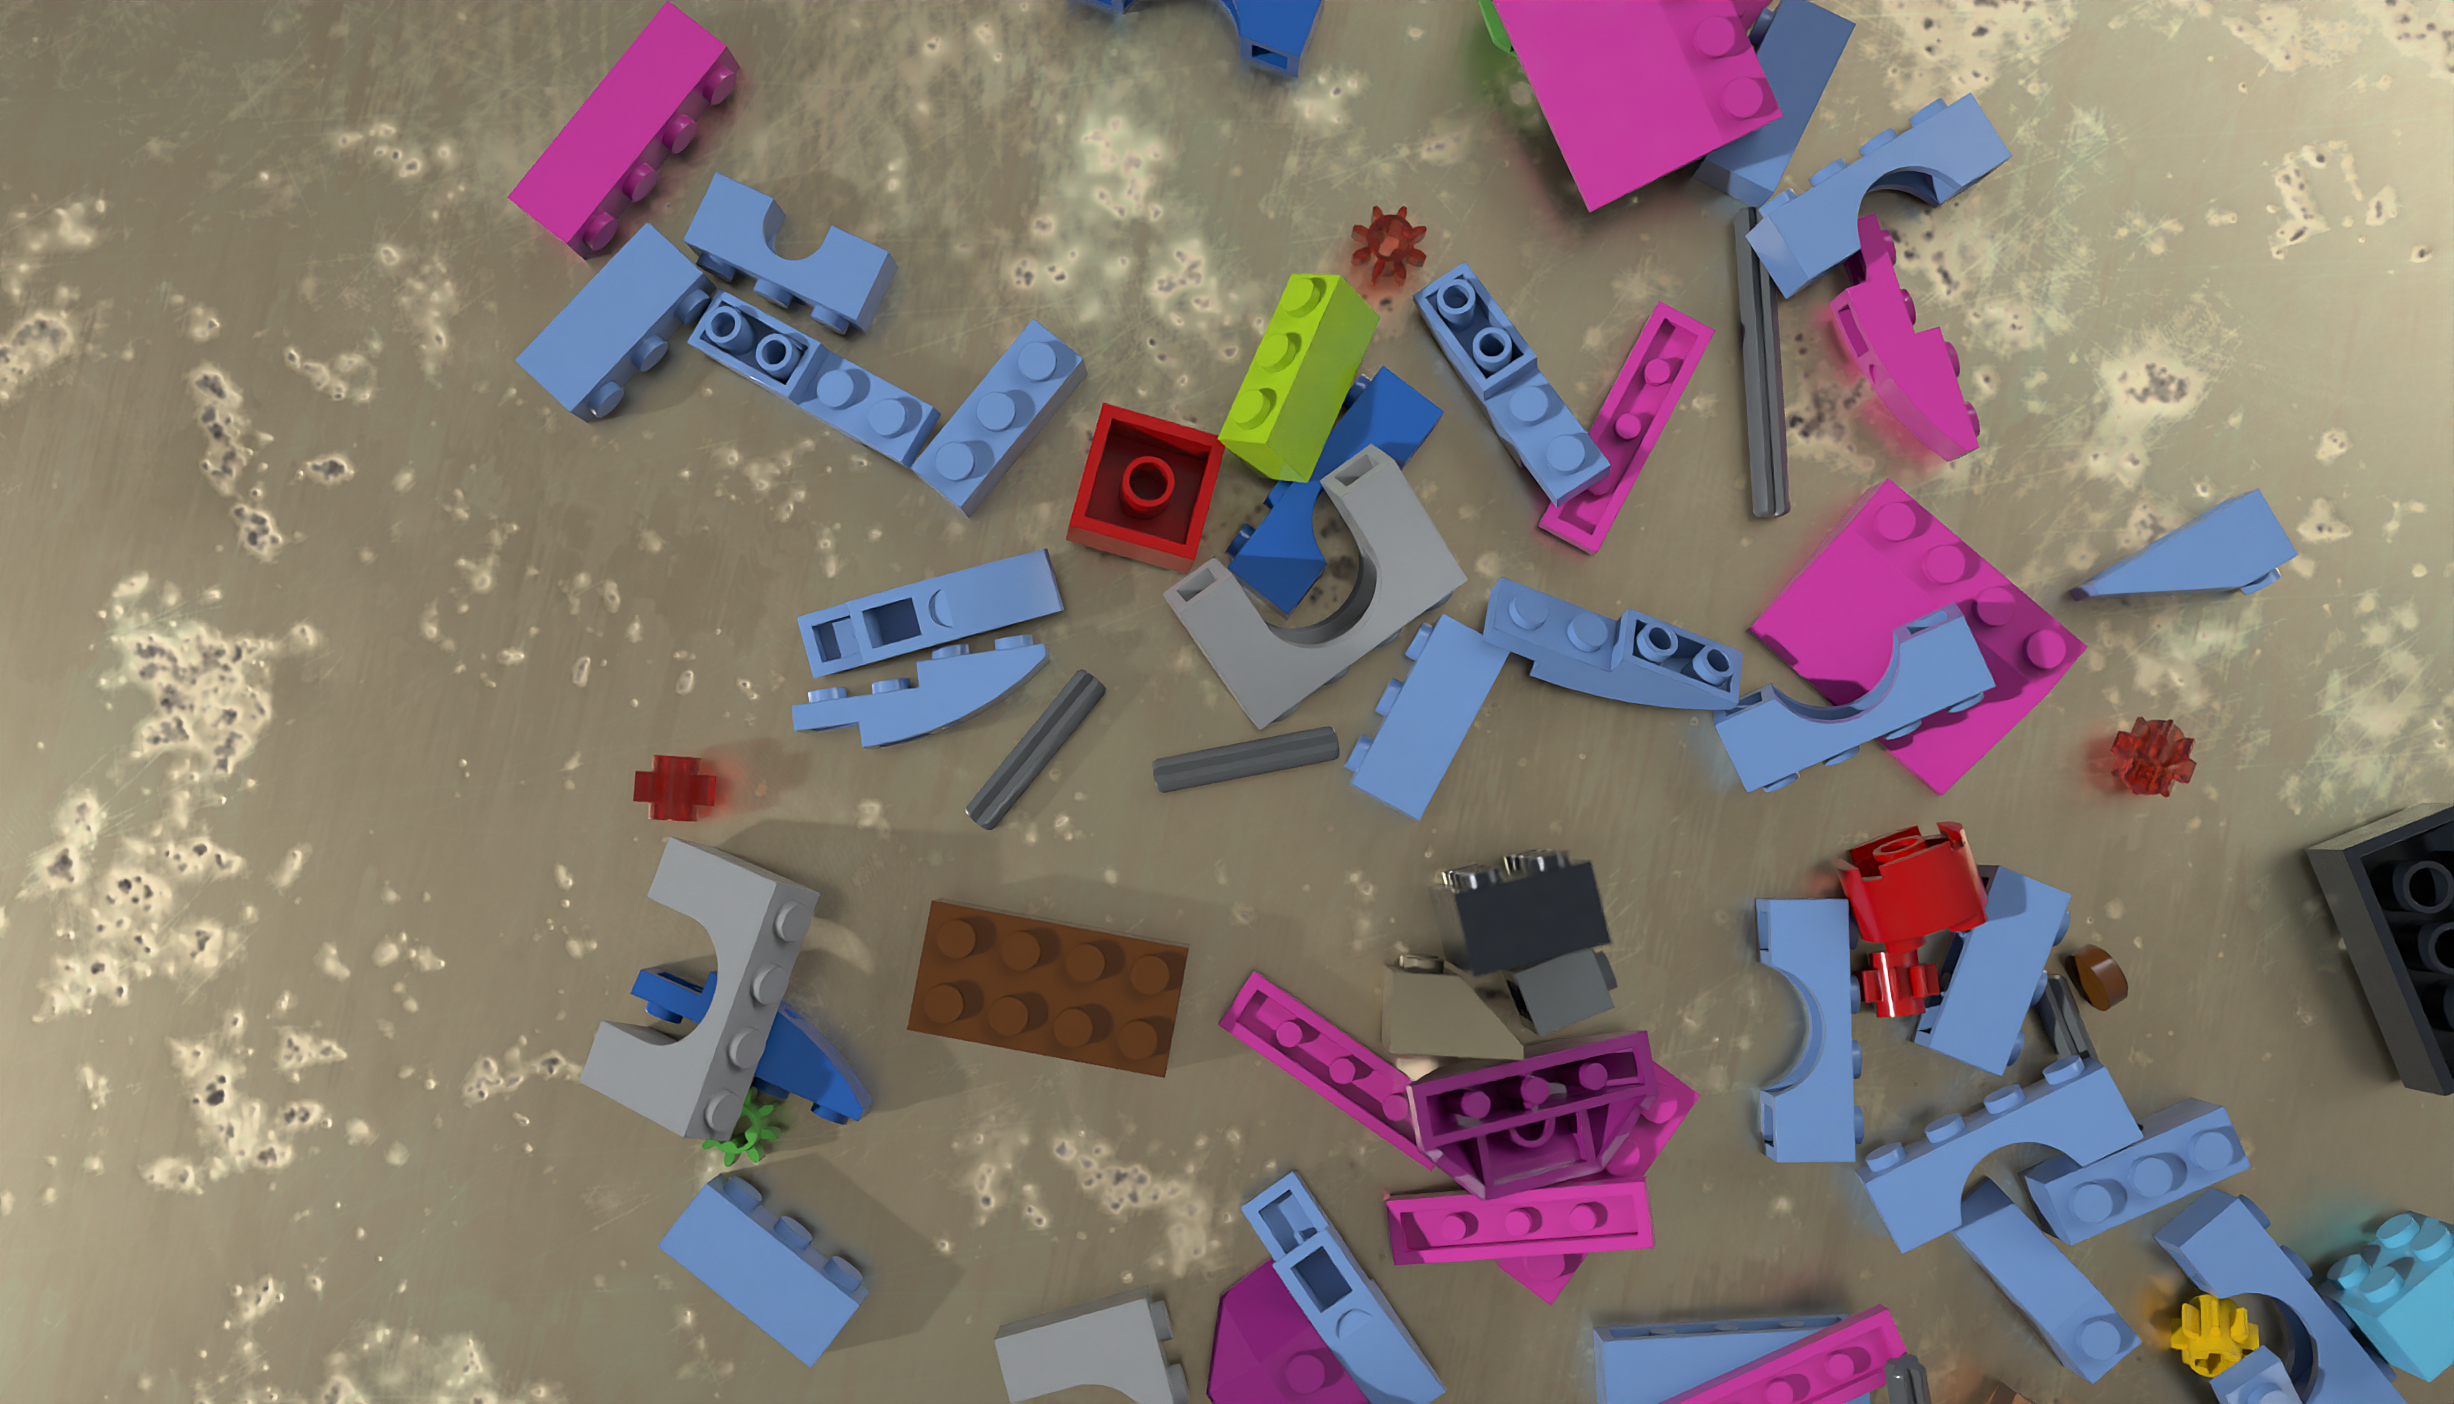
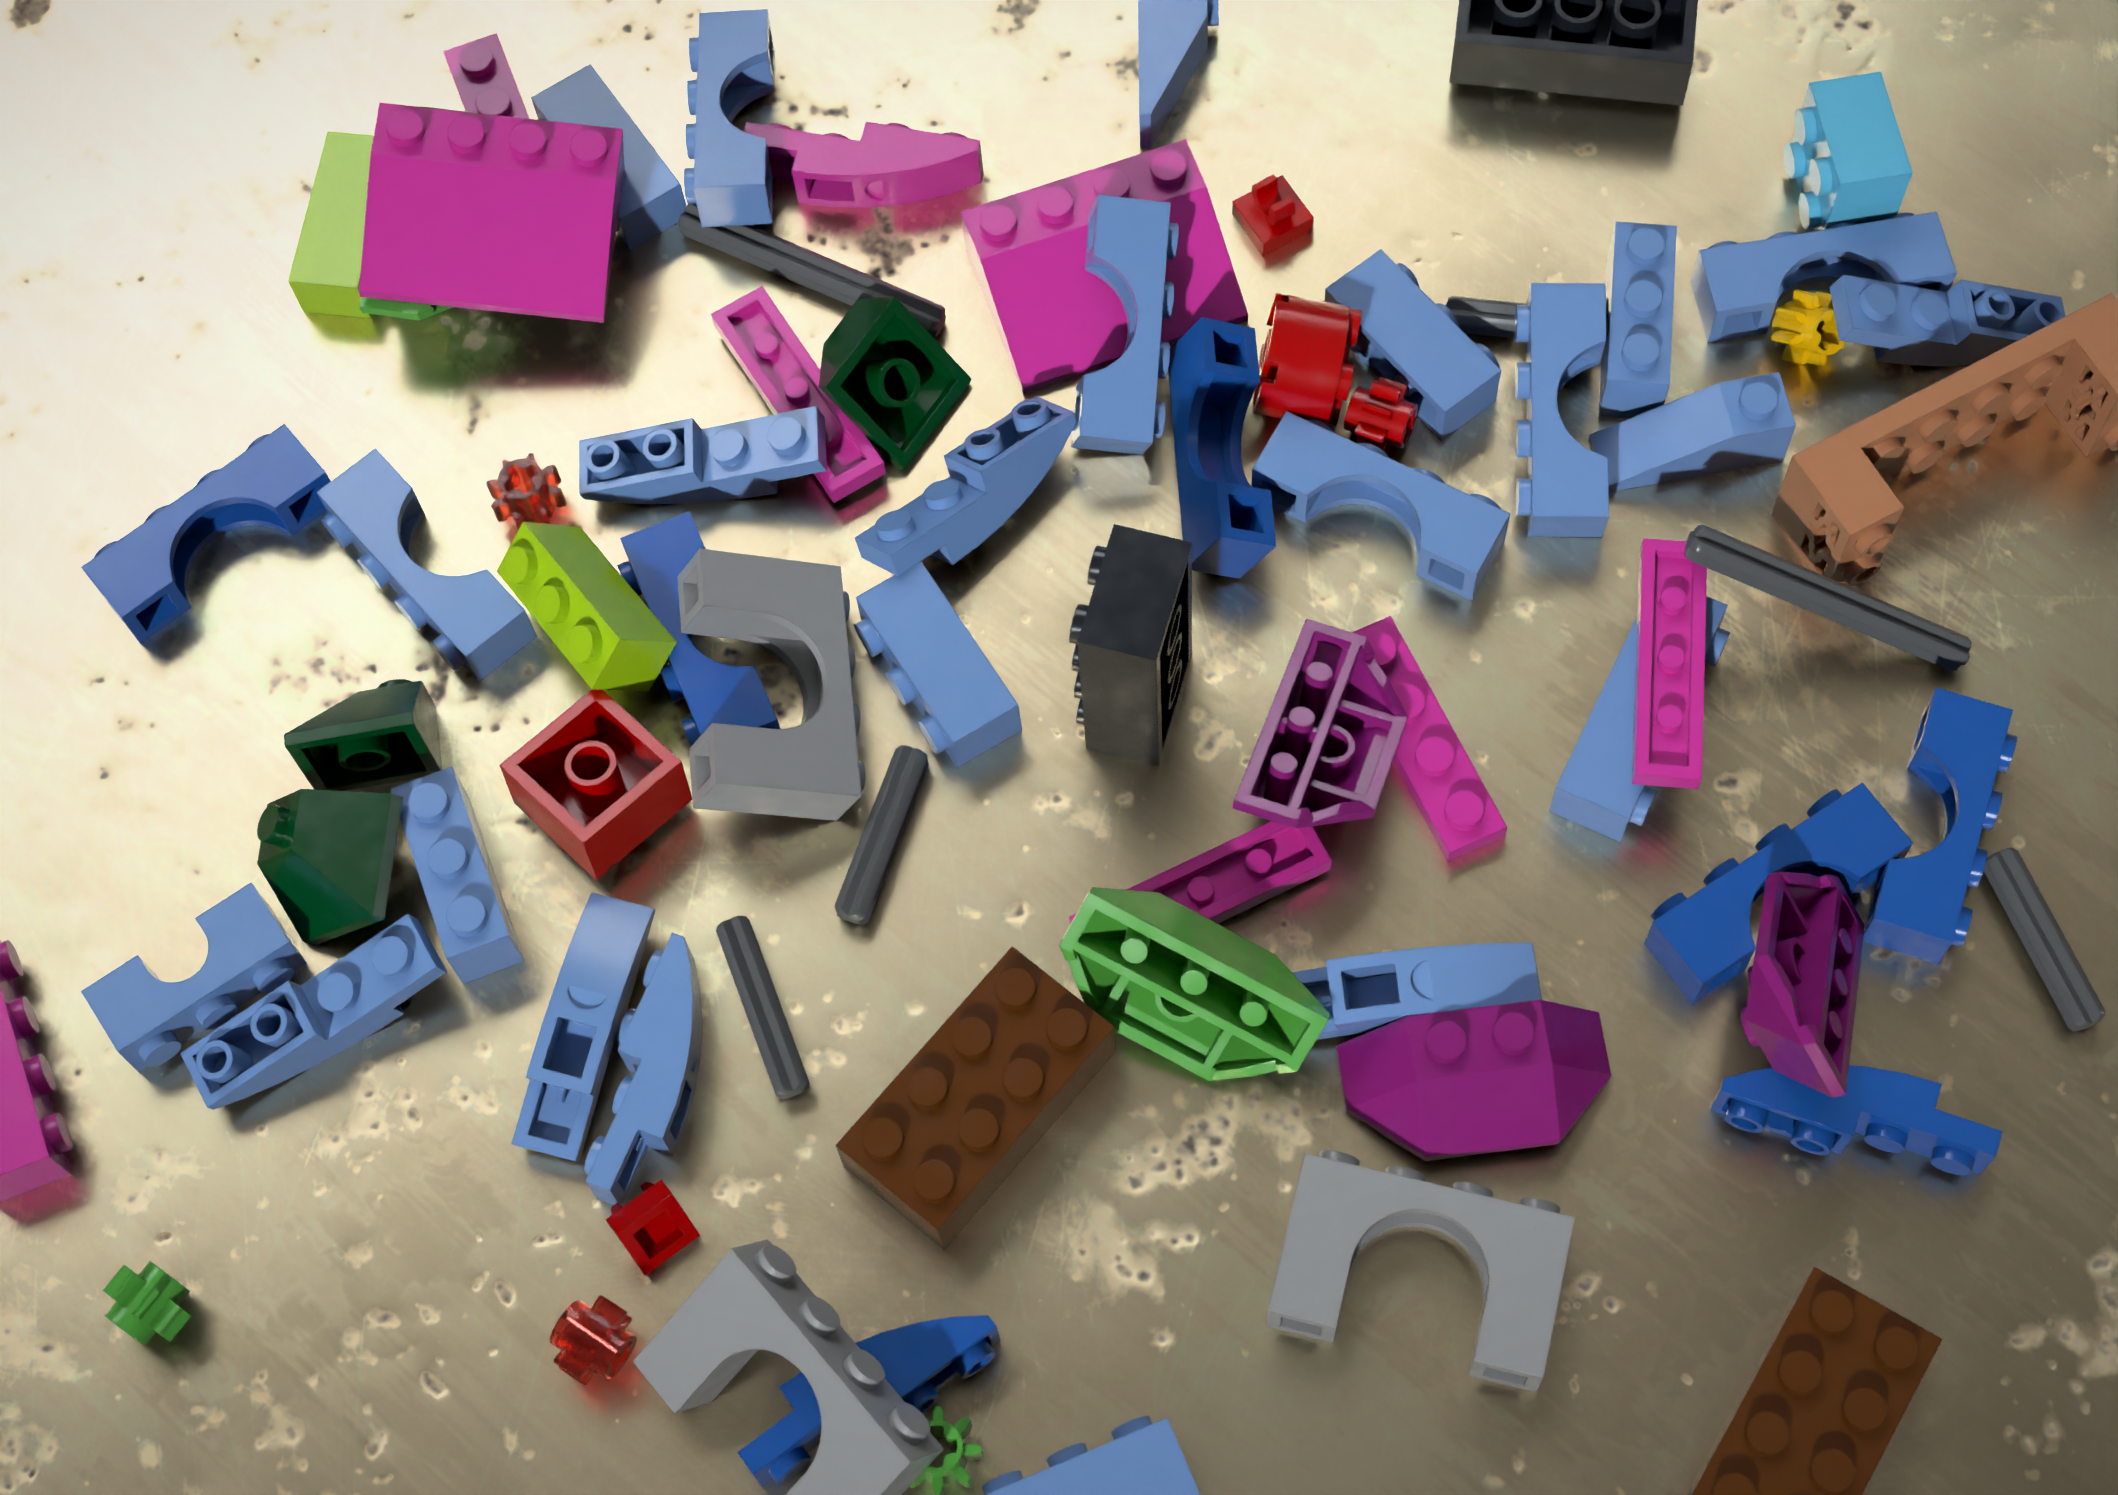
camera: 55 degrees left, 20 degrees down
medium blue brick [515,221,717,423] -> none
dark tan slope [1380,954,1524,1060] -> none
dark pink plate [1386,1176,1656,1266] -> none
dark grey brick [1502,948,1617,1037] -> none
reddish brown tile [2065,944,2128,1011] -> none
clear red gear [2110,716,2197,798] -> none
none -> bright green gear [102,1260,191,1346]
none -> dark green slope [257,789,403,946]
none -> dark green slope [284,679,442,791]
none -> medium blue arch [317,448,537,682]
none -> red tile [605,1179,700,1275]
none -> dark green slope [819,296,972,469]
none -> bright green wedge [1059,887,1330,1081]
none -> blue arch [1168,317,1276,578]
none -> red tile [1232,174,1314,257]

